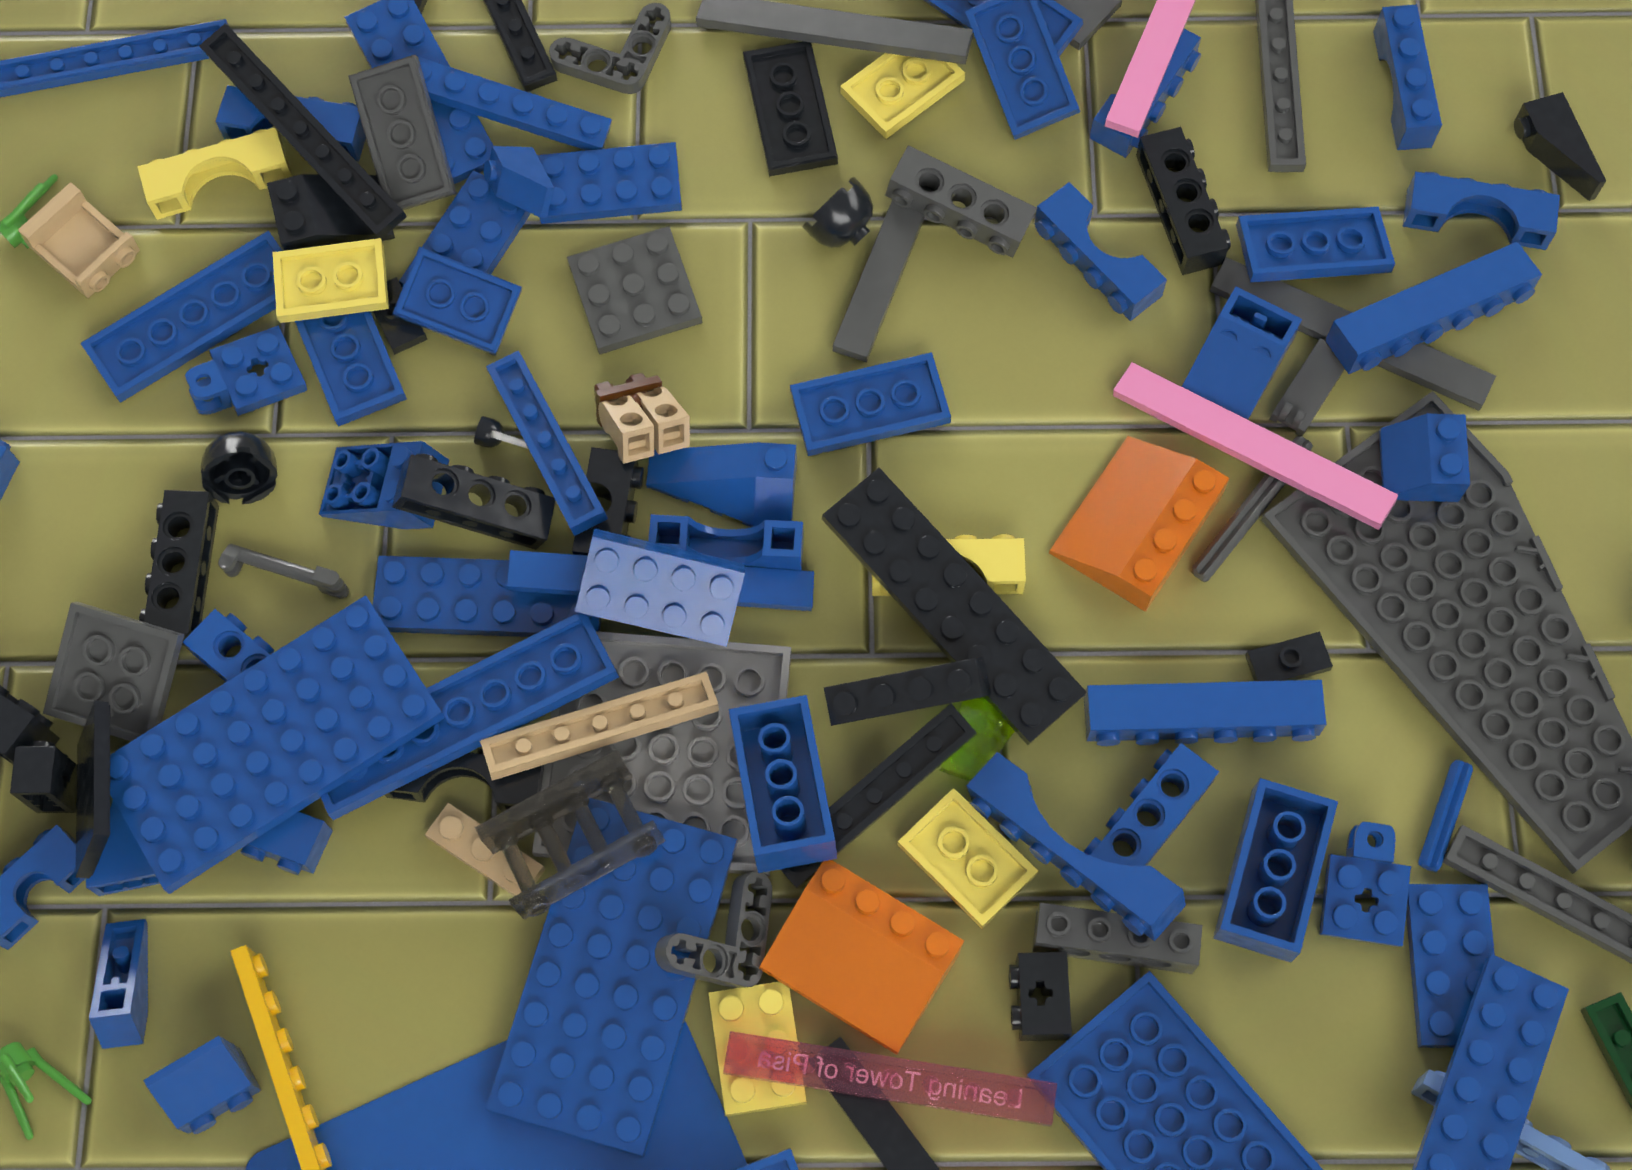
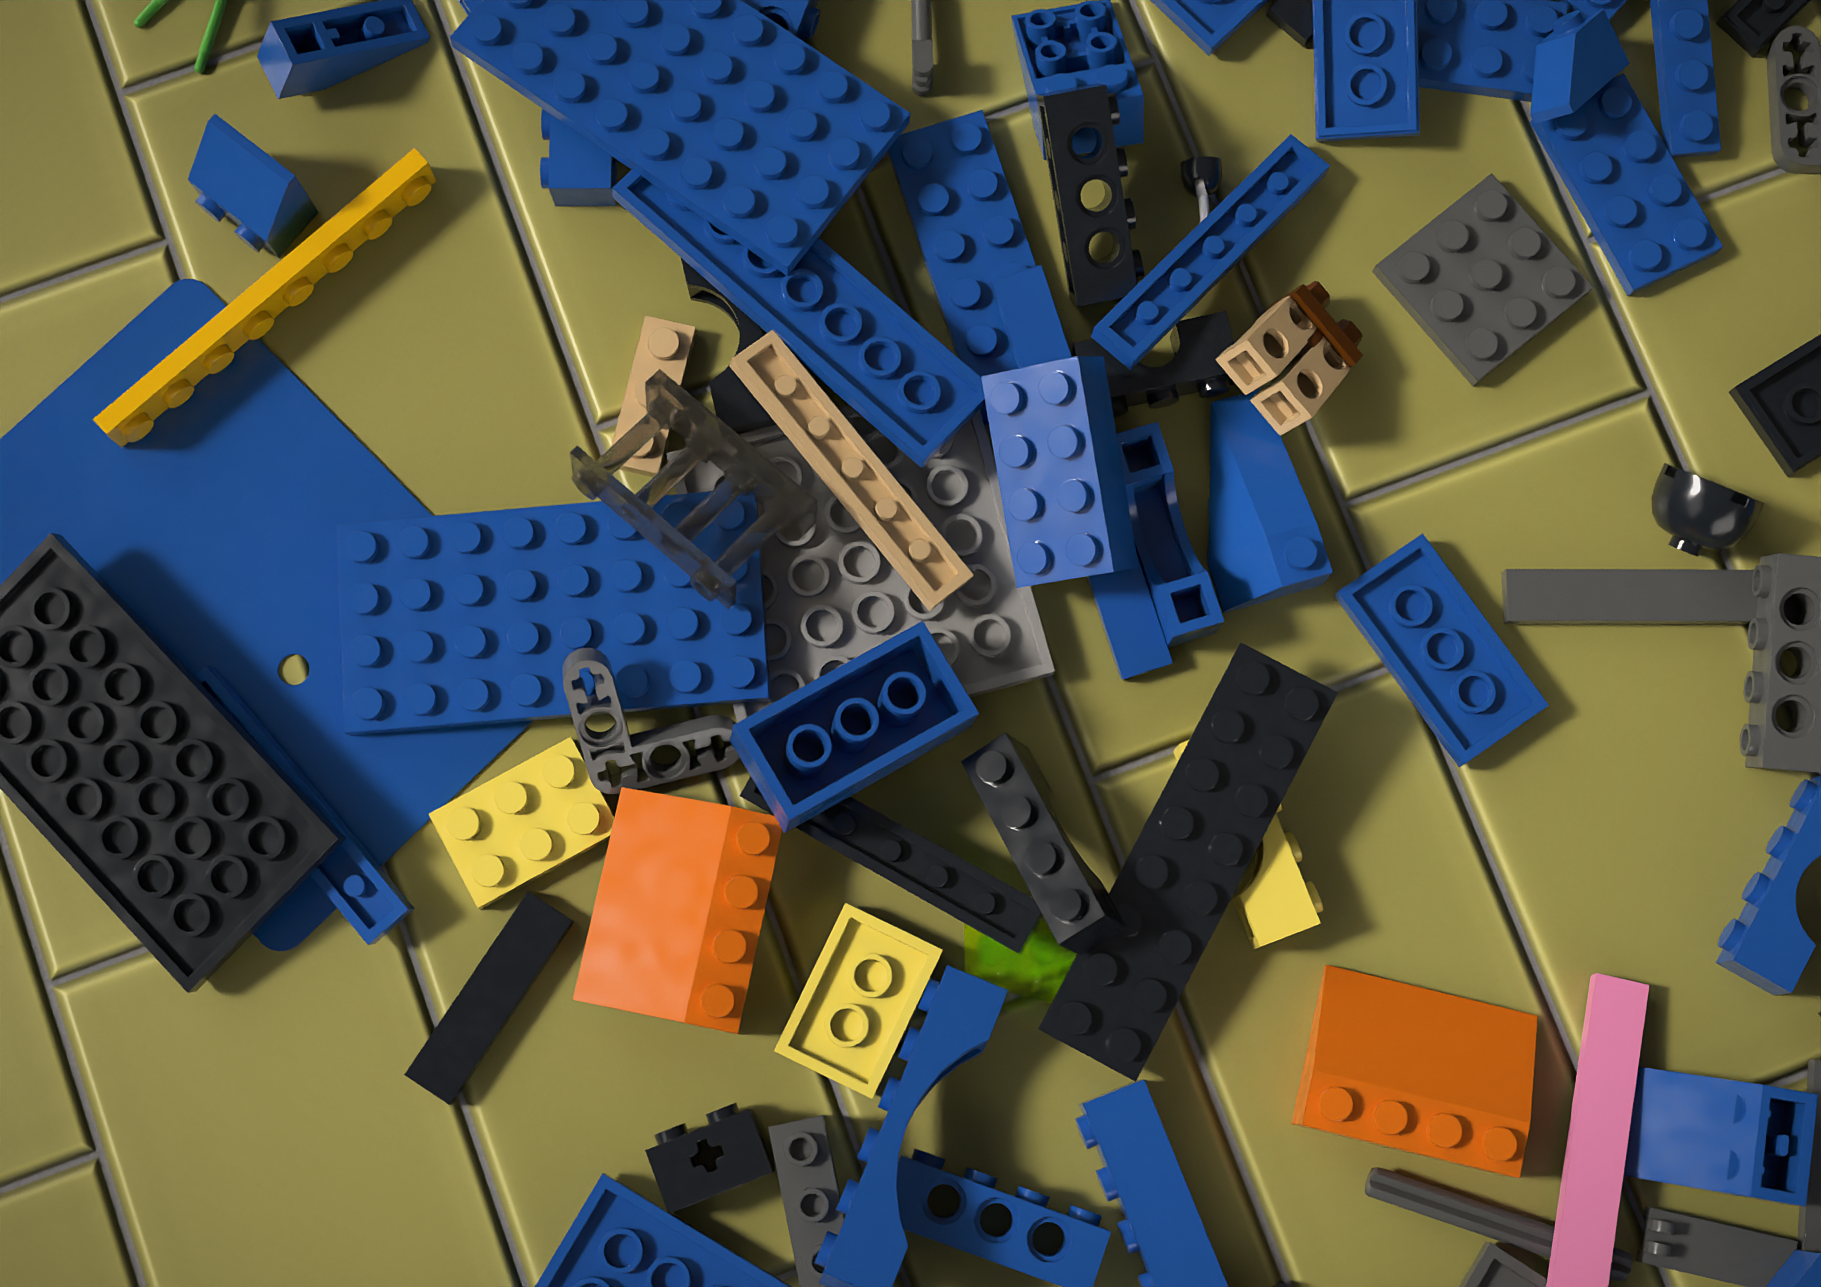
camera: 65 degrees right, 10 degrees up
clear pink tile [723,1031,1057,1127] -> none

